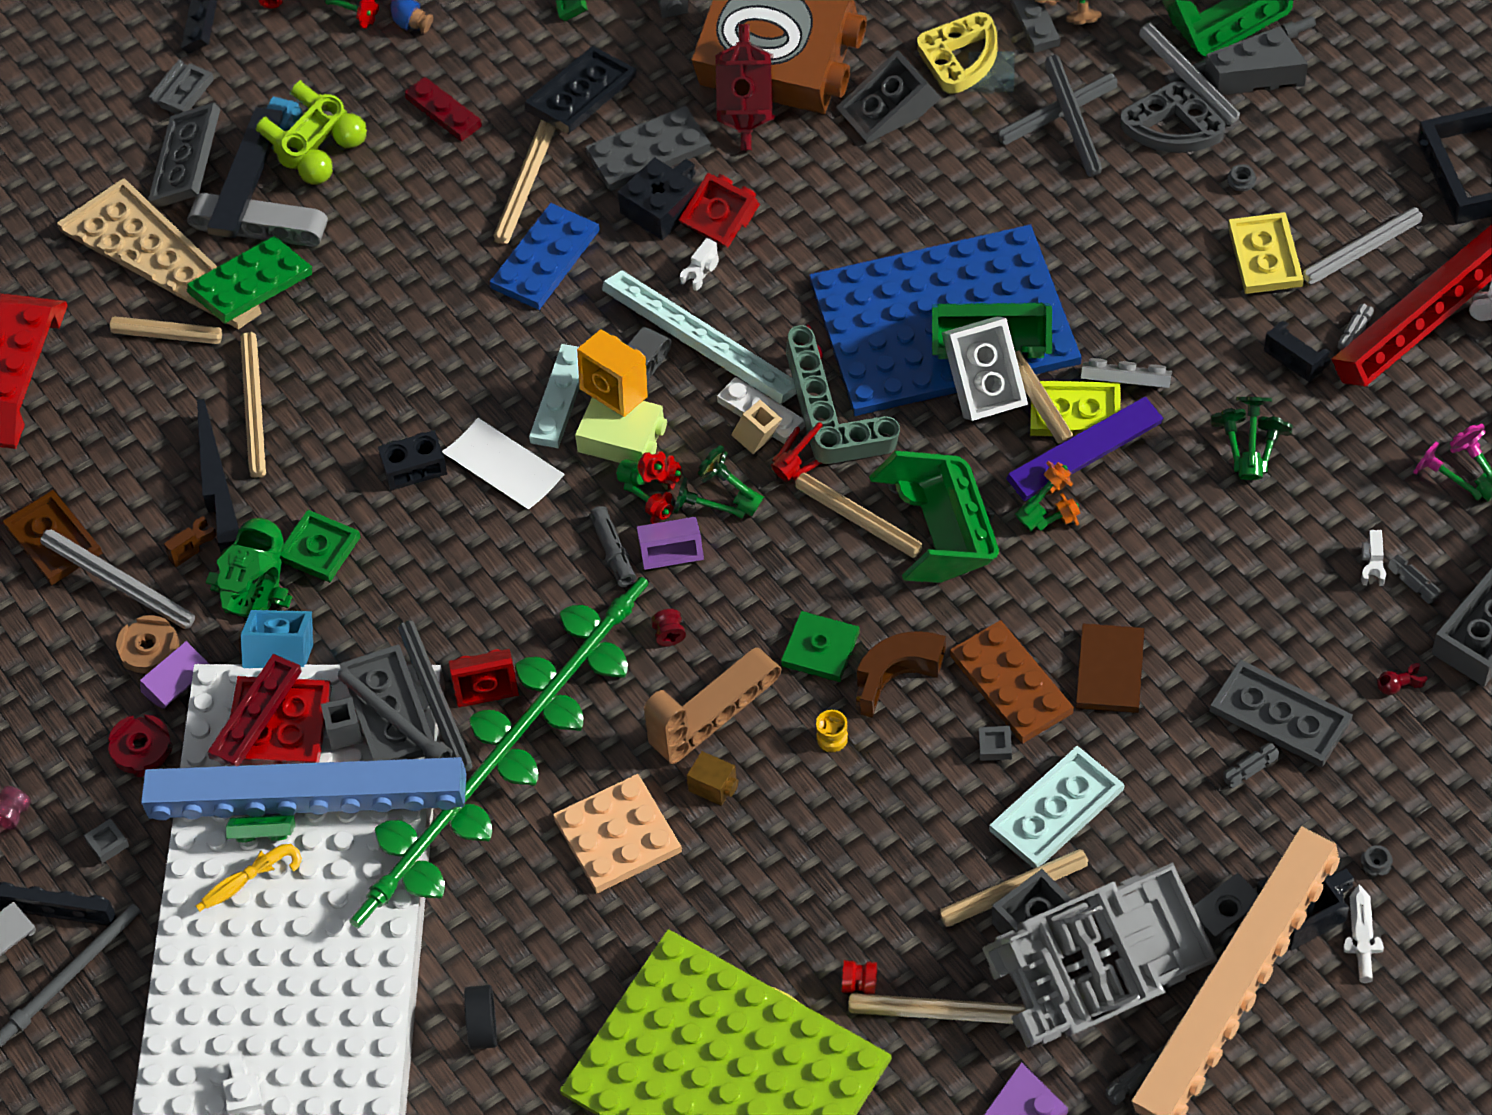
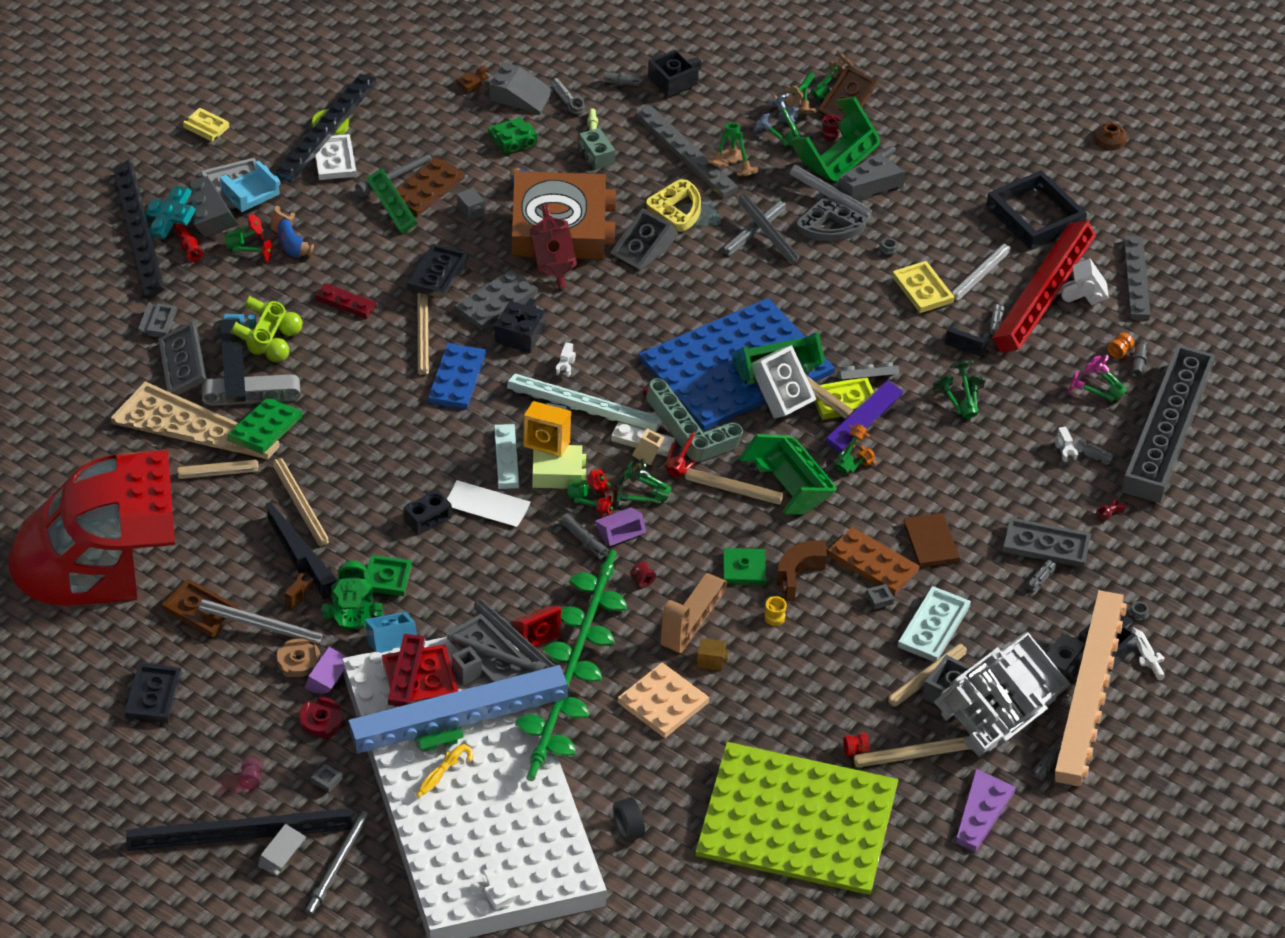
camera: 25 degrees left, 10 degrees down
red plate [679,173,760,248] -> none

